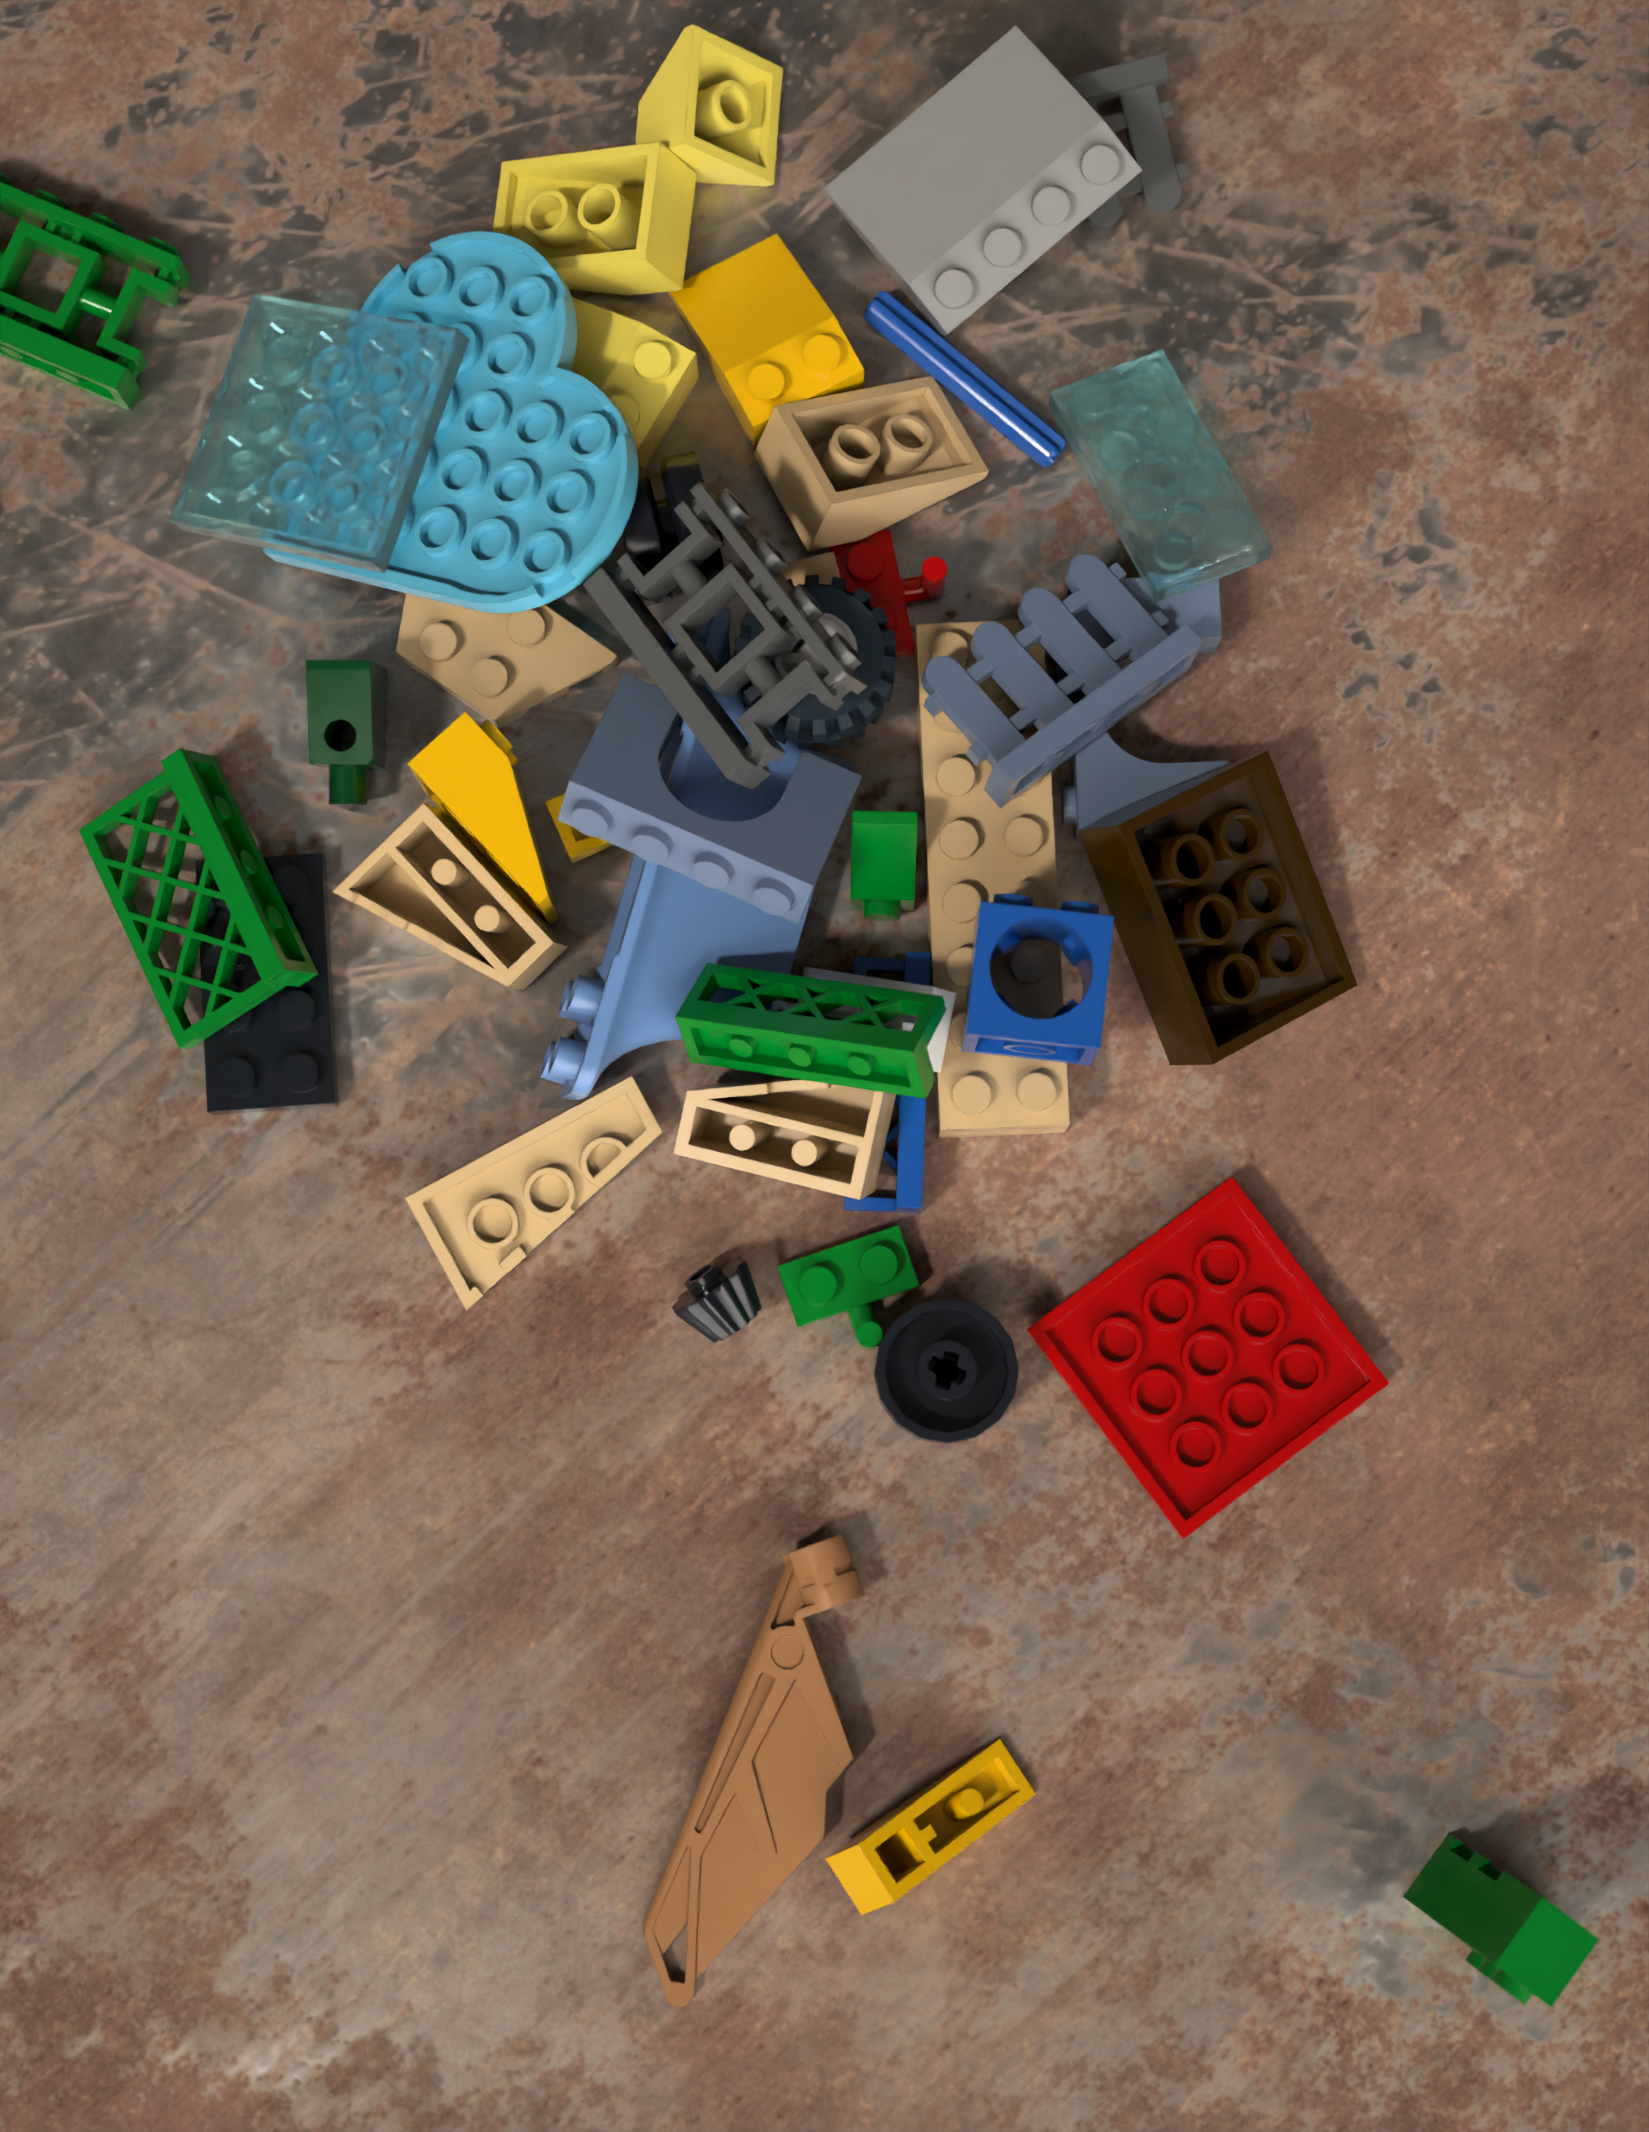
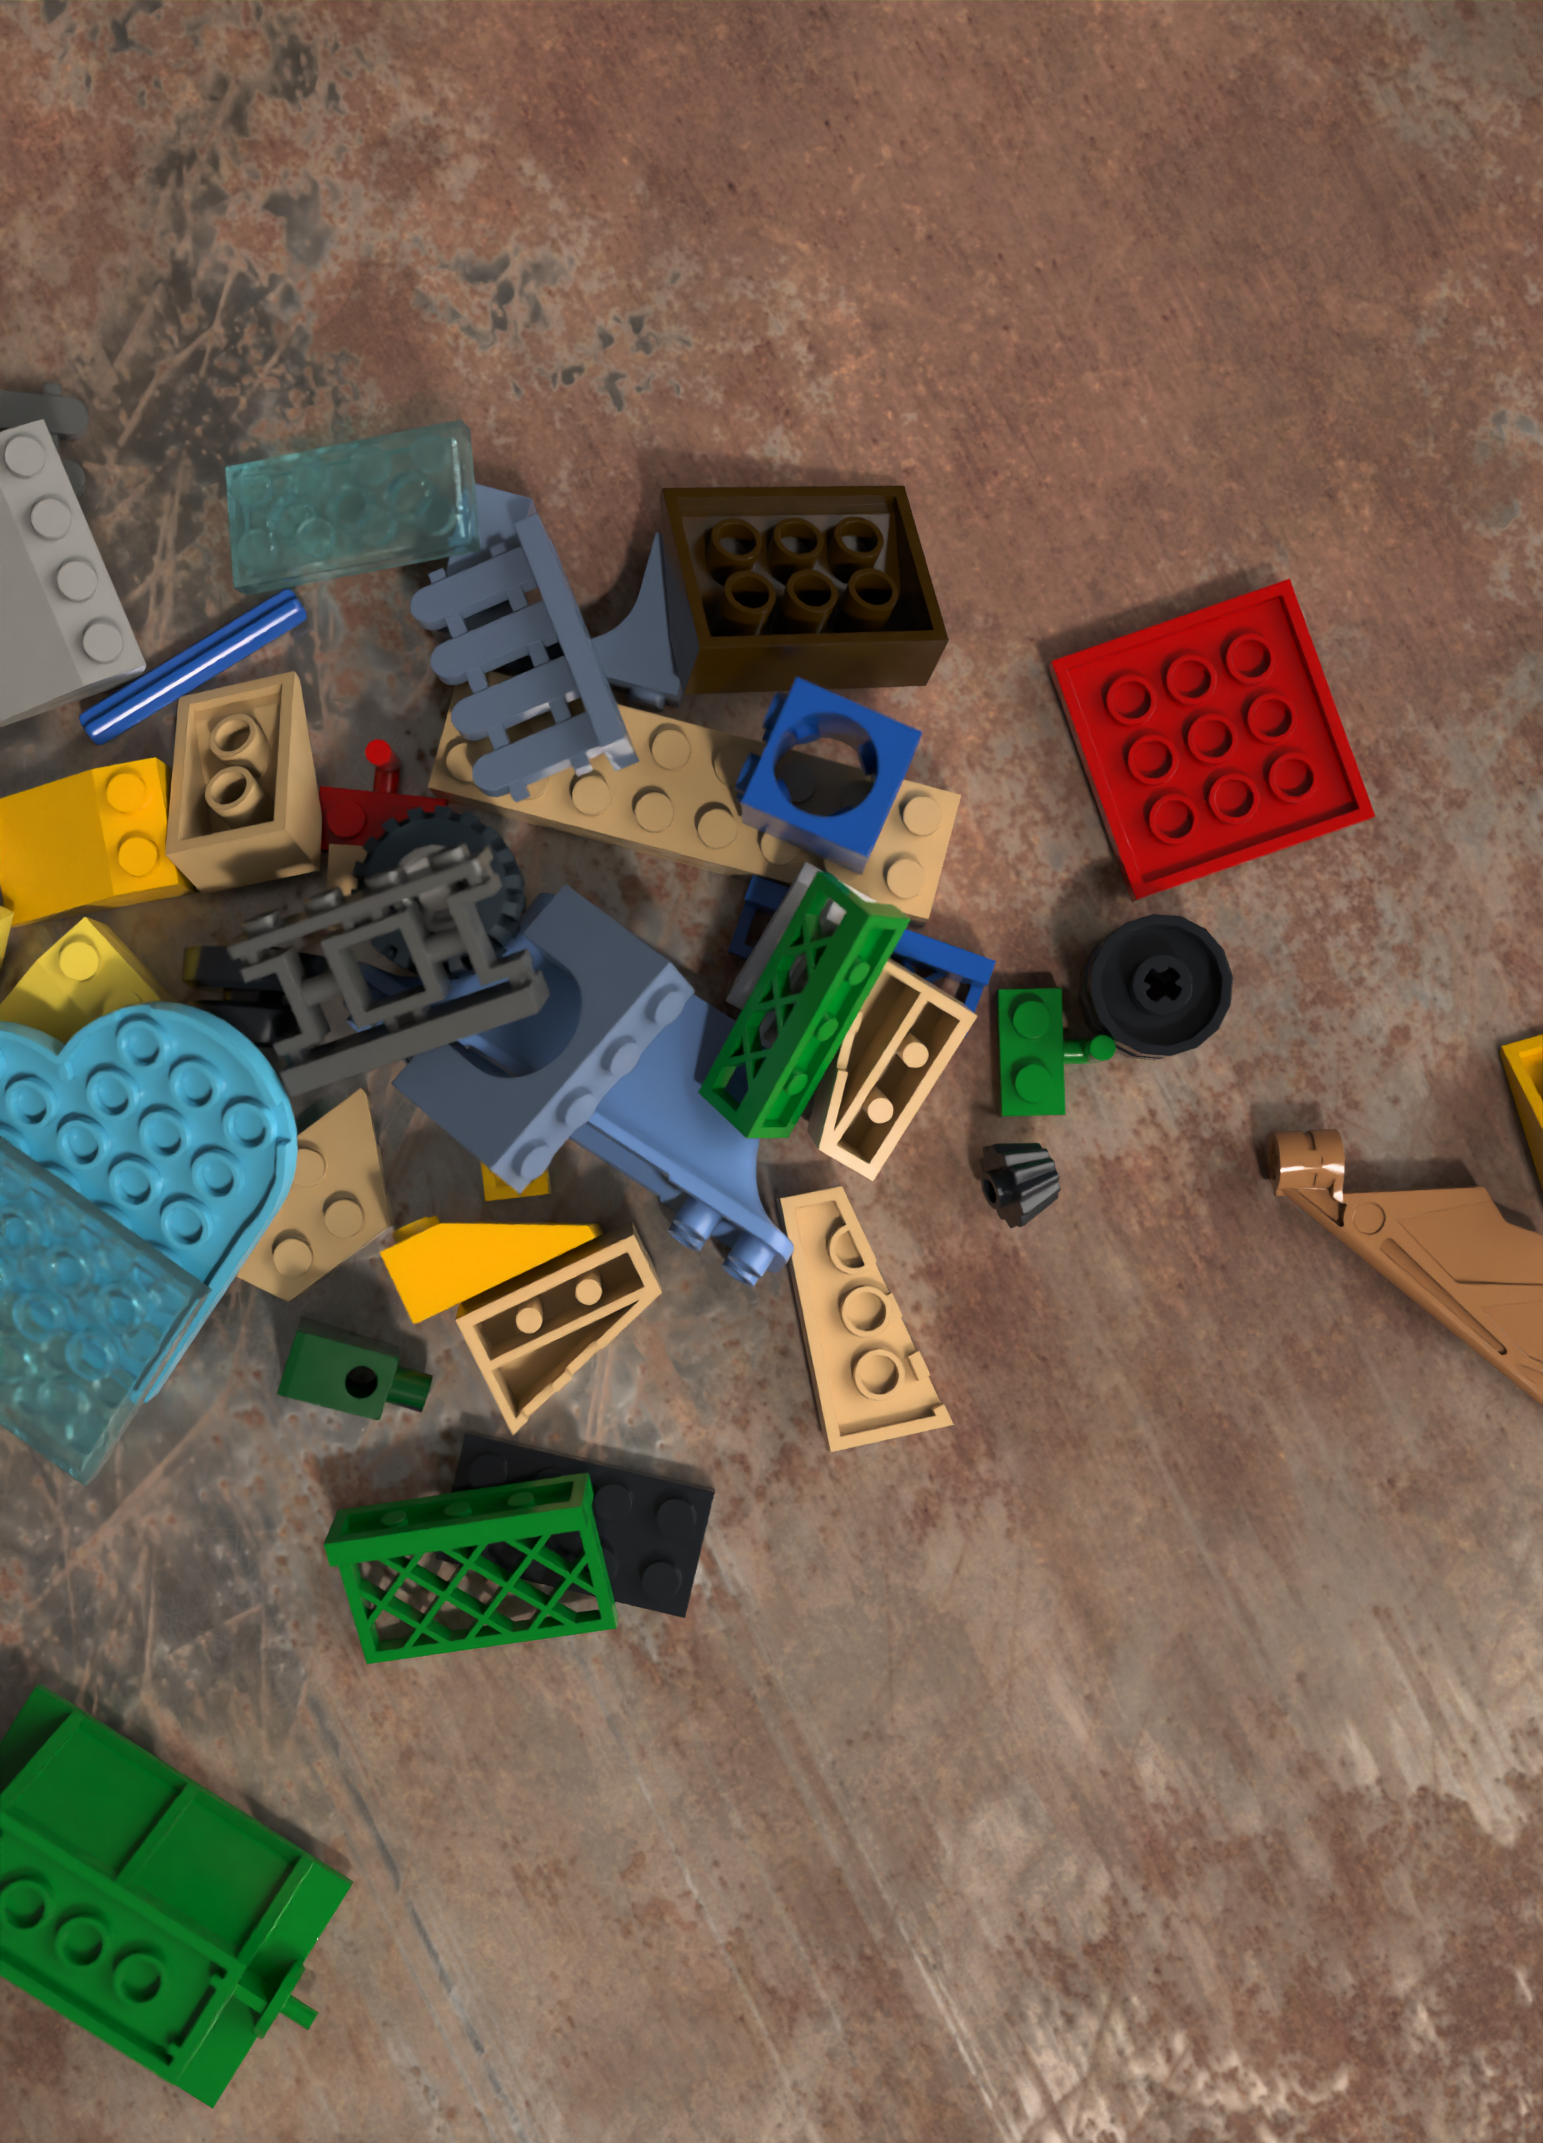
camera: 80 degrees left, 5 degrees up
green slope [850,811,918,921] -> none

